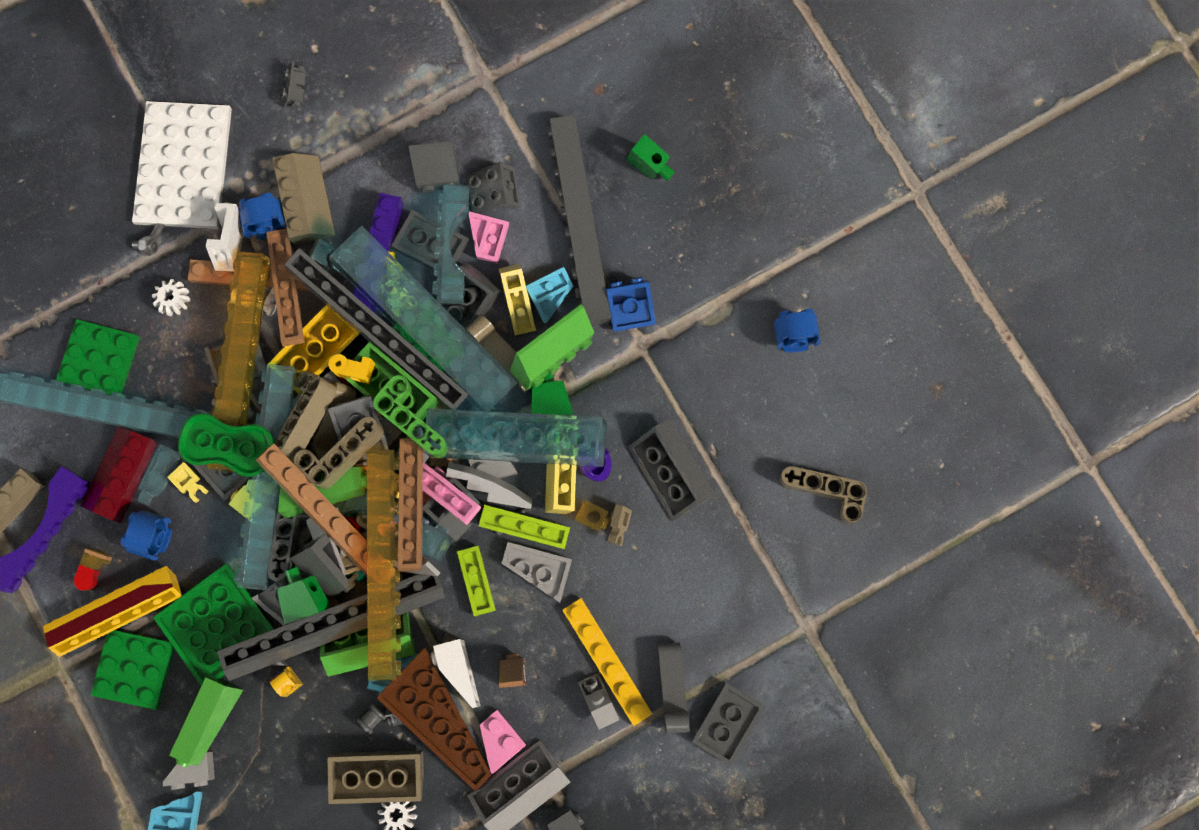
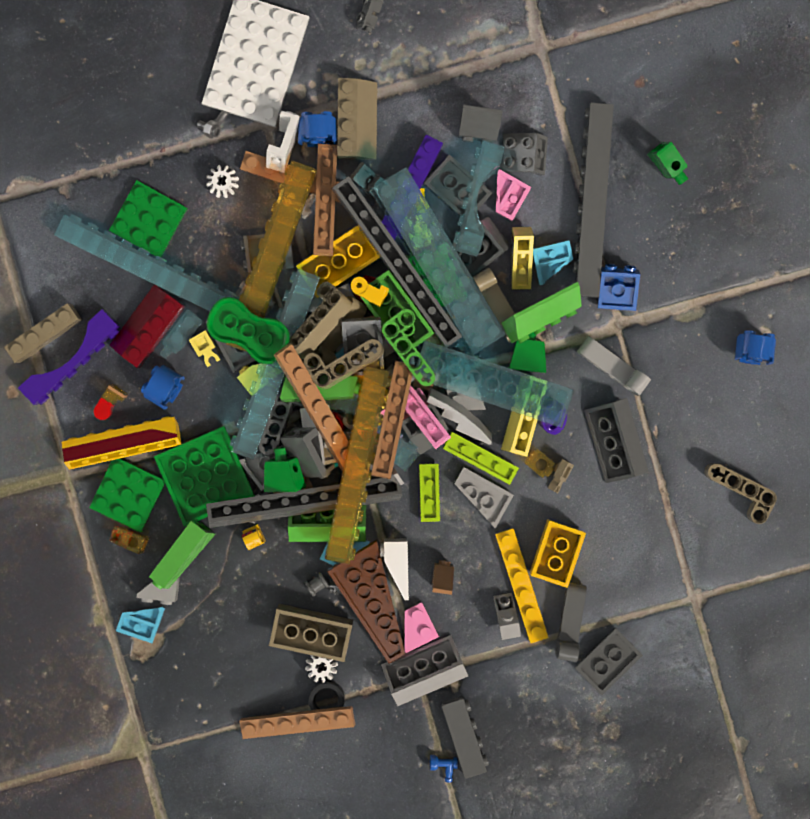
camera: 15 degrees right, 10 degrees up
none -> clear yellow leg [109,525,150,554]
none -> yellow brick [529,519,586,588]
none -> light grey beam [577,336,651,396]

